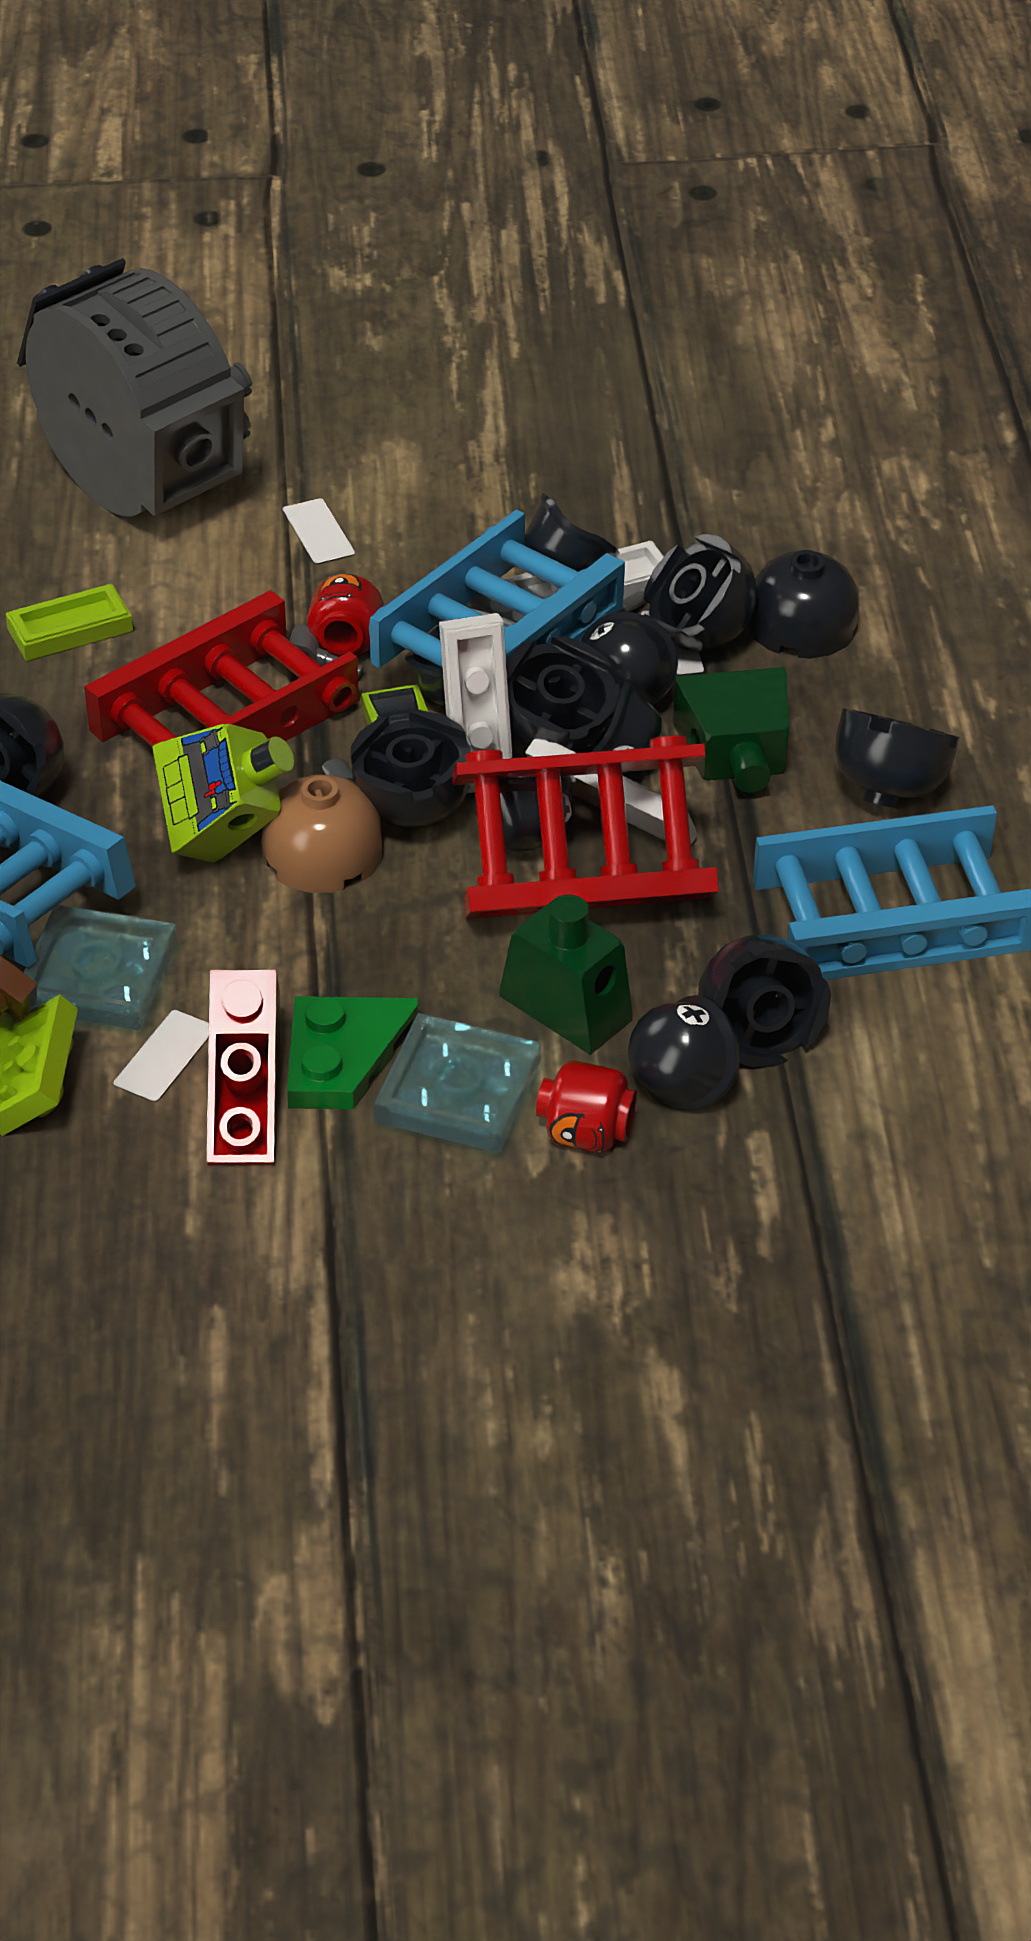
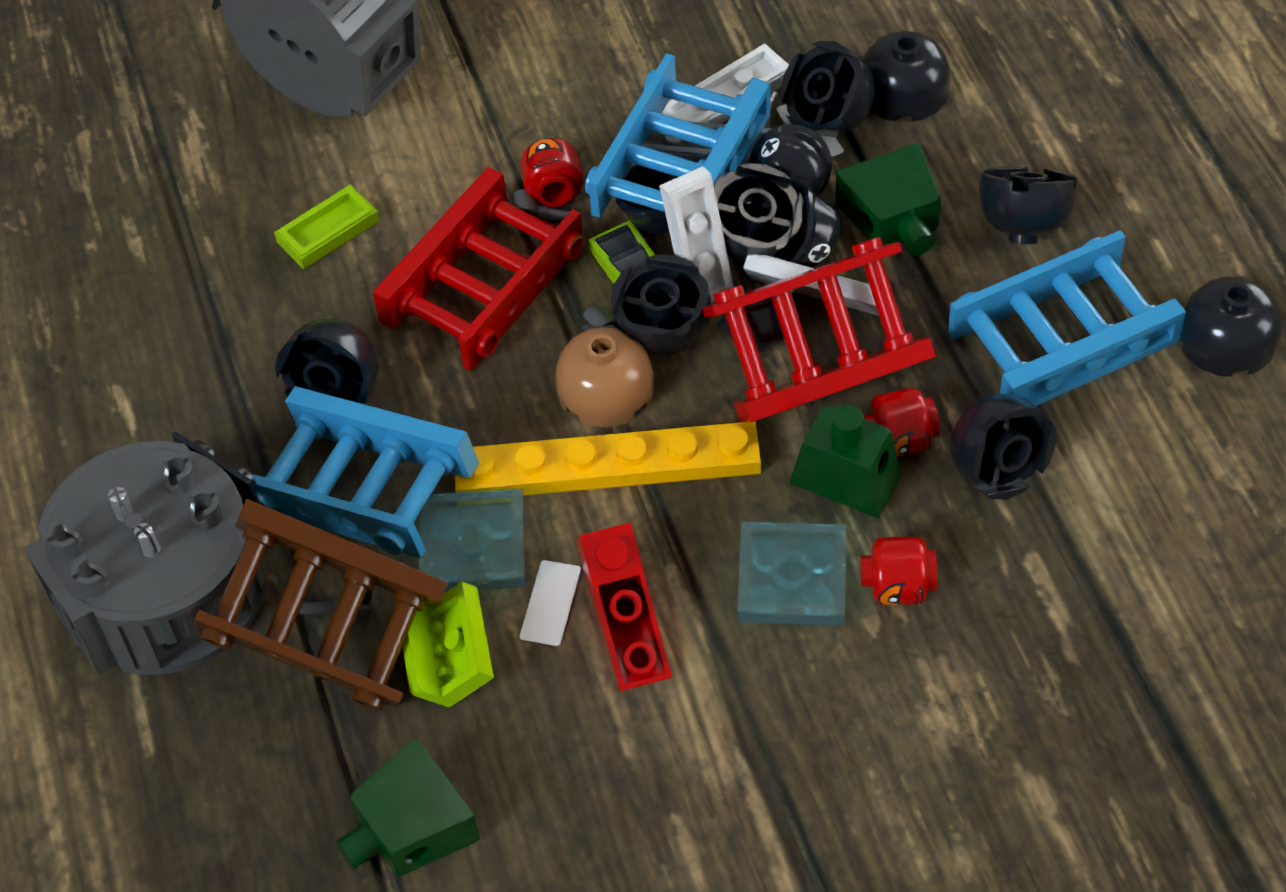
camera: 10 degrees left, 10 degrees up
lime torso [152,724,294,863] -> none
white sticker [283,498,355,563] -> none
green wing [287,996,418,1110] -> none
black helmet [524,493,620,572] -> none
black helmet [628,995,740,1111] -> none
none -> yellow plate [455,421,761,502]
none -> red head [864,388,940,457]

